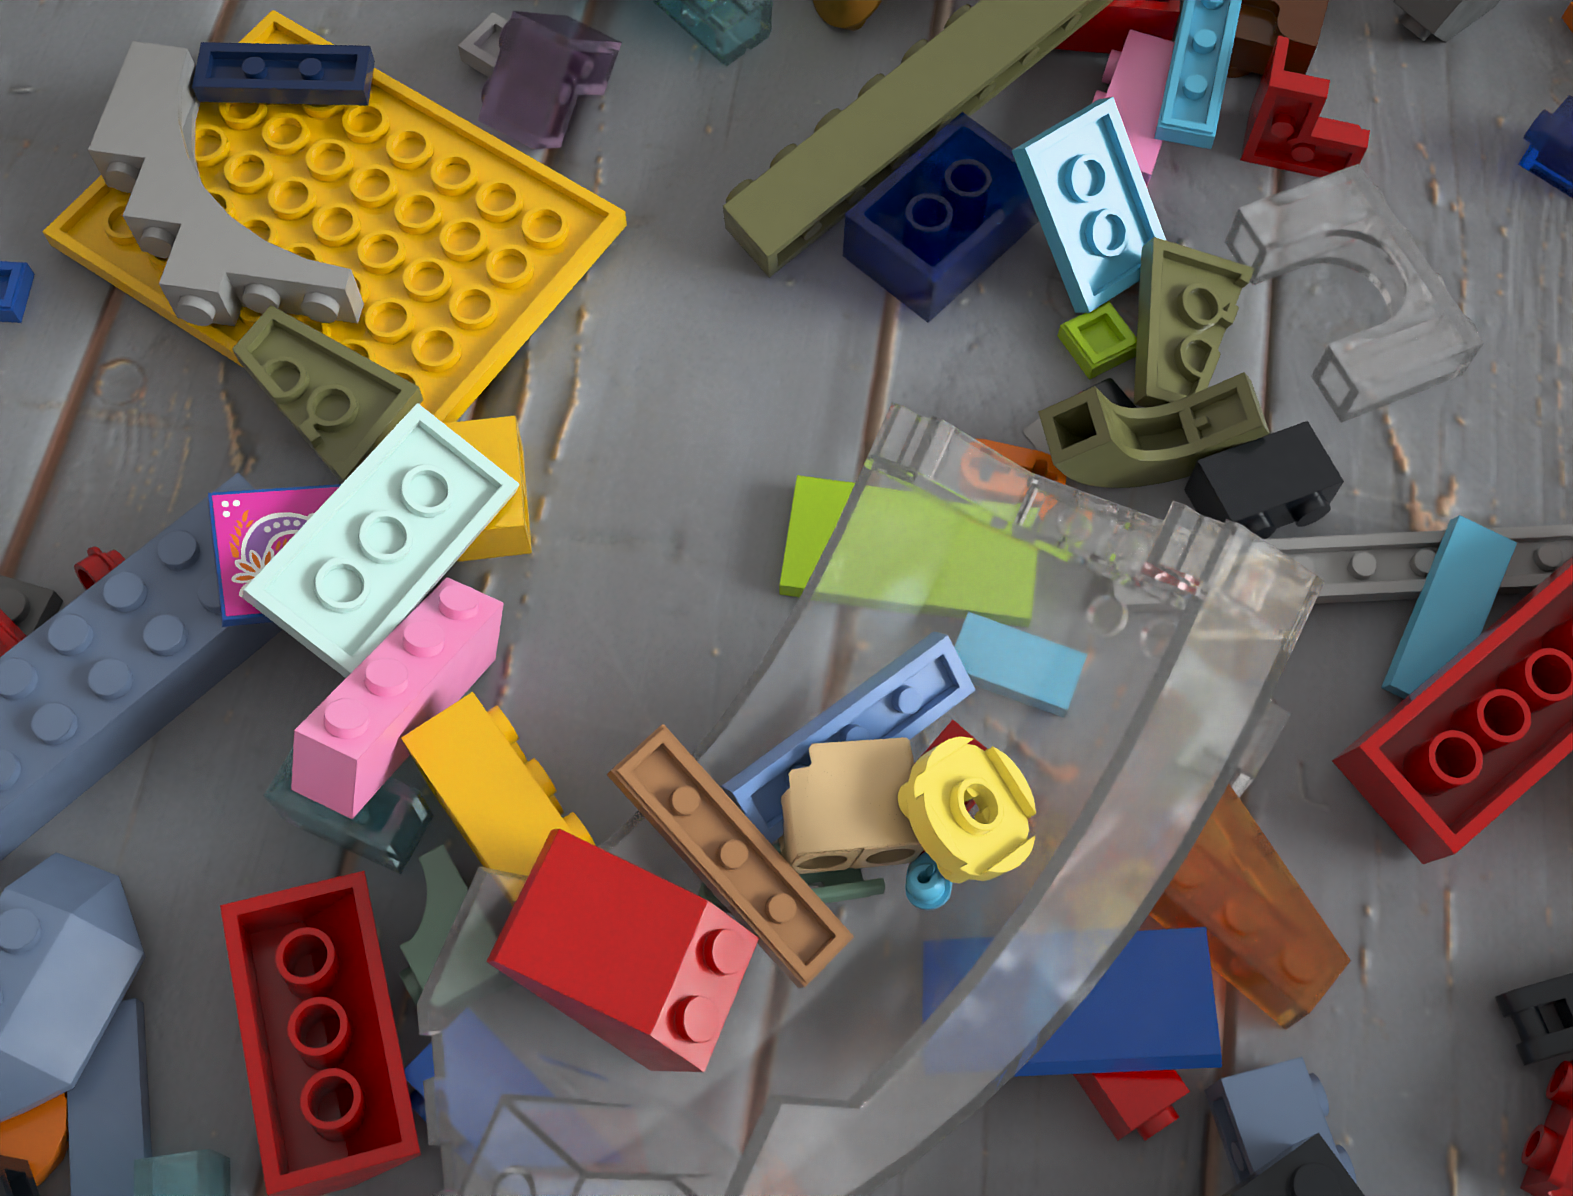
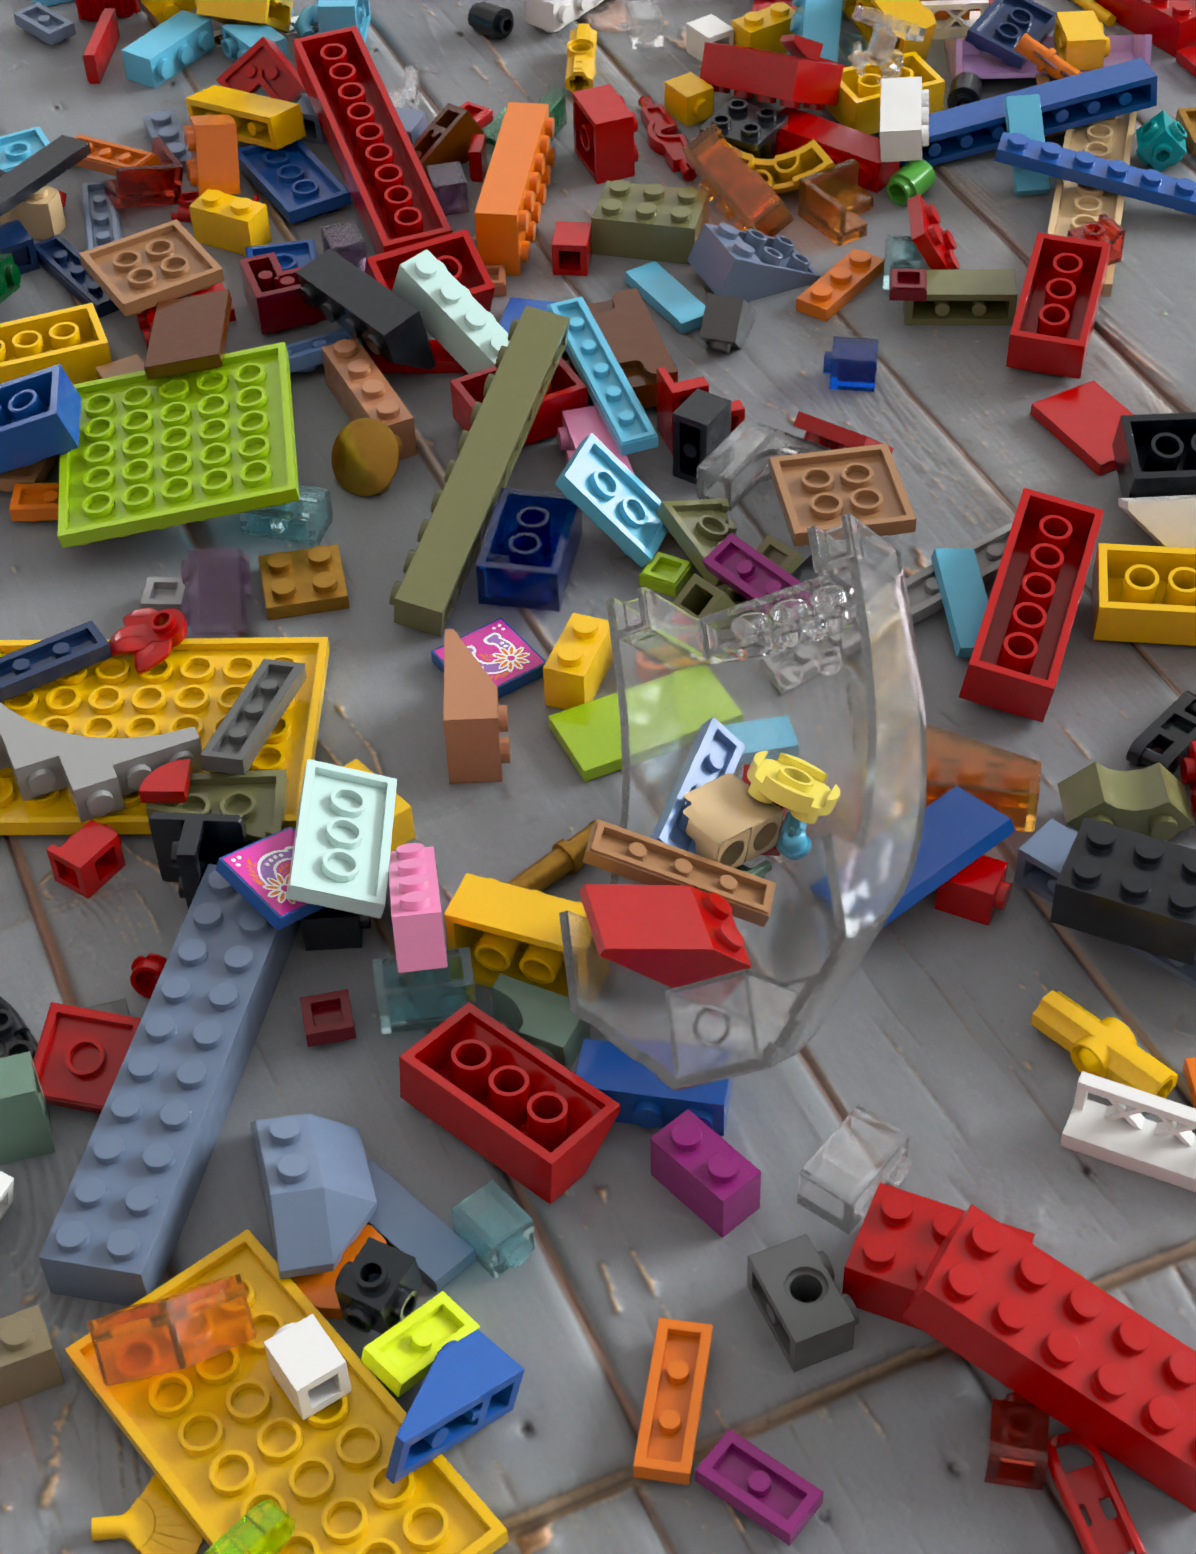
camera: 30 degrees left, 20 degrees down
none -> red brick [46,820,126,899]
none -> red plate [108,608,187,674]
none -> red tile [138,759,193,803]
none -> black bracket [149,812,248,910]
none -> dark grey plate [200,659,306,775]
none -> pearl gold plate [258,544,350,621]
none -> dark red plate [300,989,356,1047]
none -> tile [431,618,546,699]
none -> nougat slope [443,629,511,784]
none -> pearl gold pin [507,820,596,892]
none -> yellow brick [543,613,614,710]
none -> black brick [673,389,731,488]
none -> magenta plate [702,533,821,631]
none -> medium nougat plate [769,443,917,547]
none -> red plate [793,411,894,454]
none -> olive brick [1058,762,1195,840]

